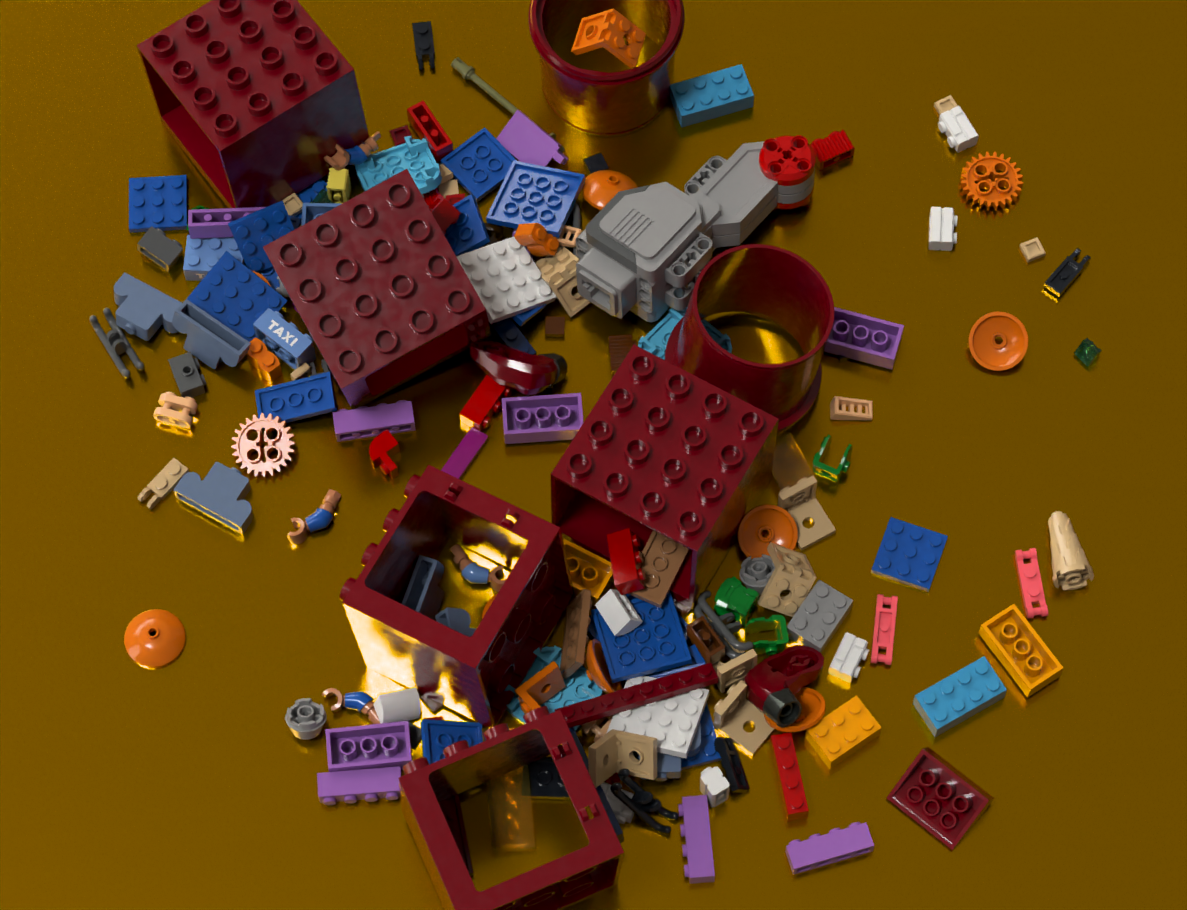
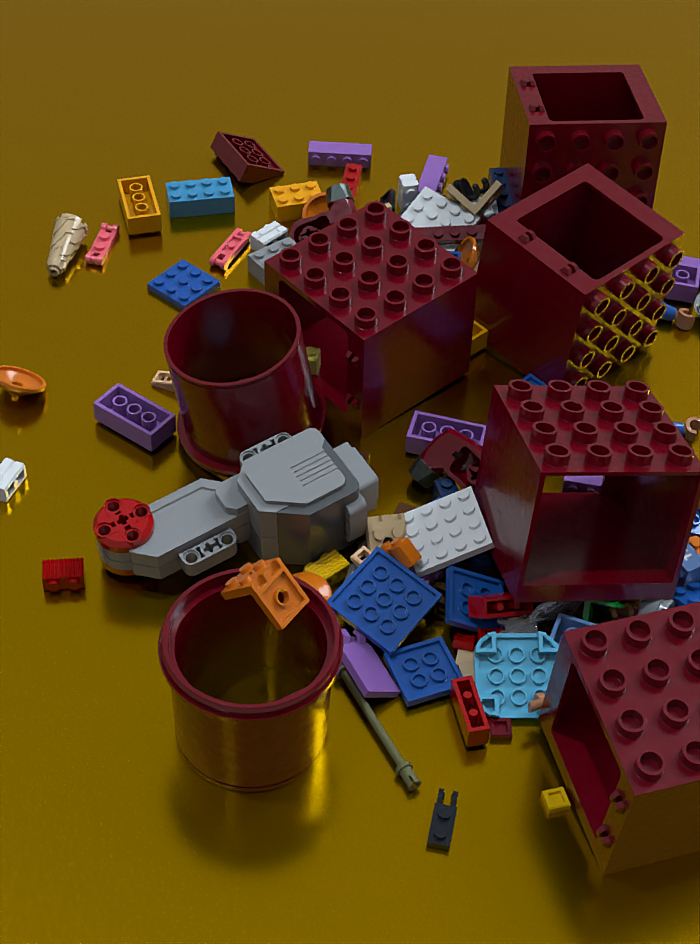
camera: 165 degrees left, 20 degrees down
dark azure brick [670,64,754,128] -> none

